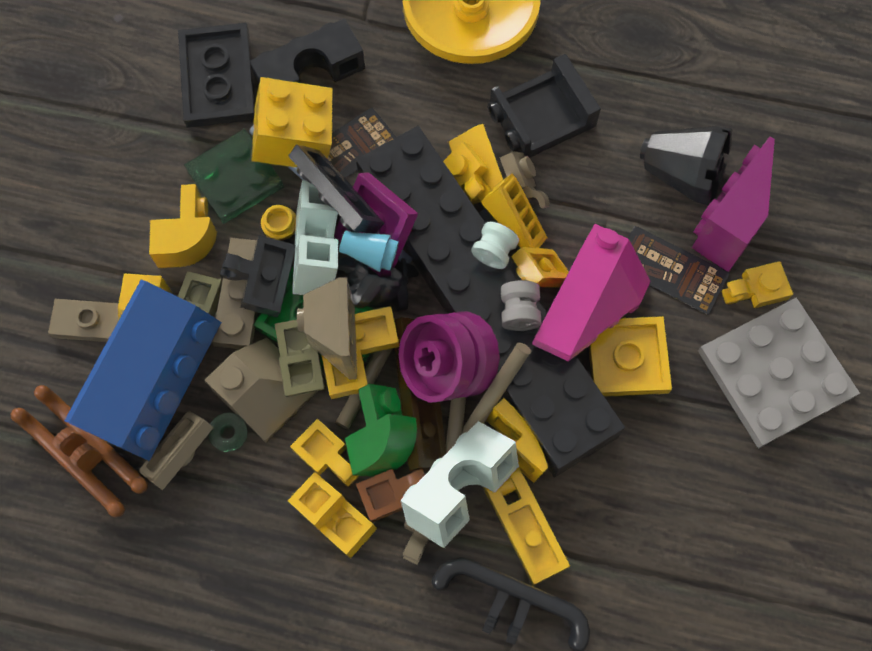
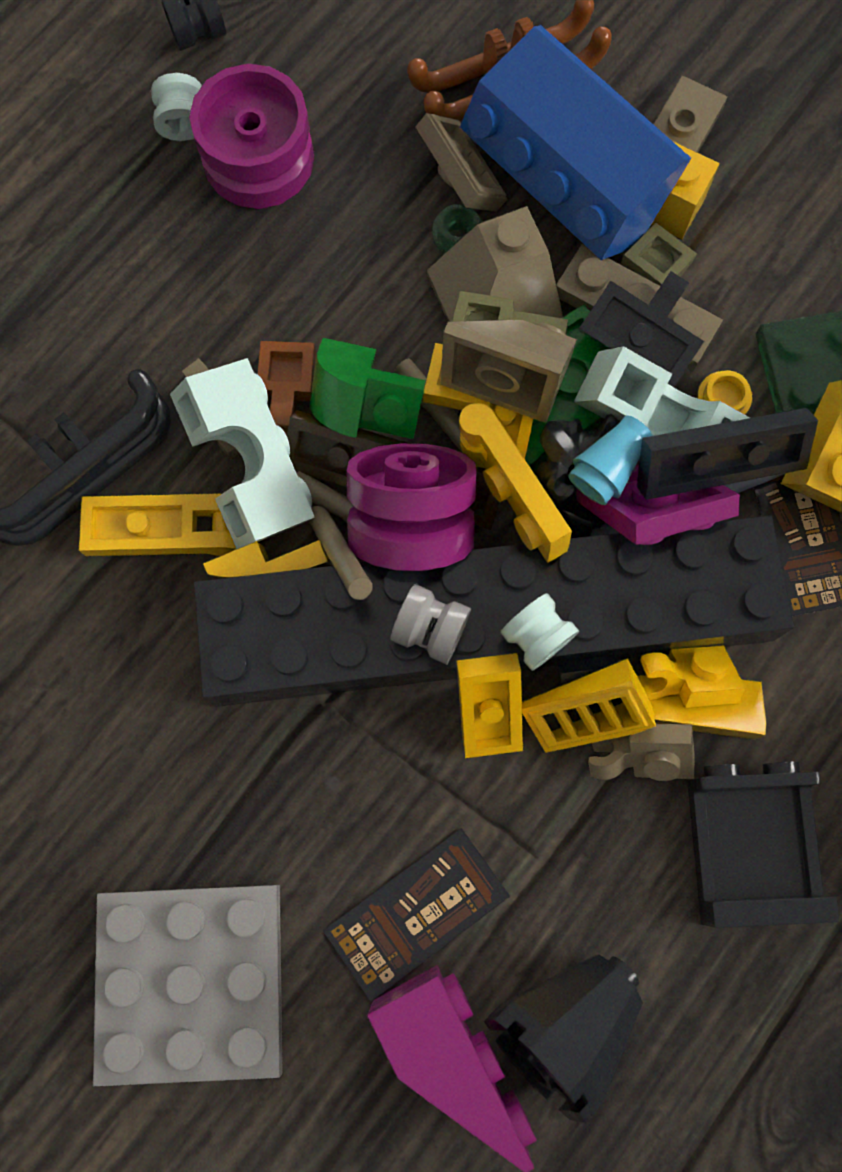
camera: 115 degrees right, 5 degrees up
yellow brick [149,184,217,268] -> none
yellow slope [288,472,377,559] -> none
yellow plate [290,419,359,487] -> none
dark pink wedge [532,224,651,361] -> none
yellow plate [588,316,672,396] -> none
yellow plate [721,261,794,308] -> none
none -> magenta wheel [189,64,314,209]
none -> yellow plate [459,403,572,563]

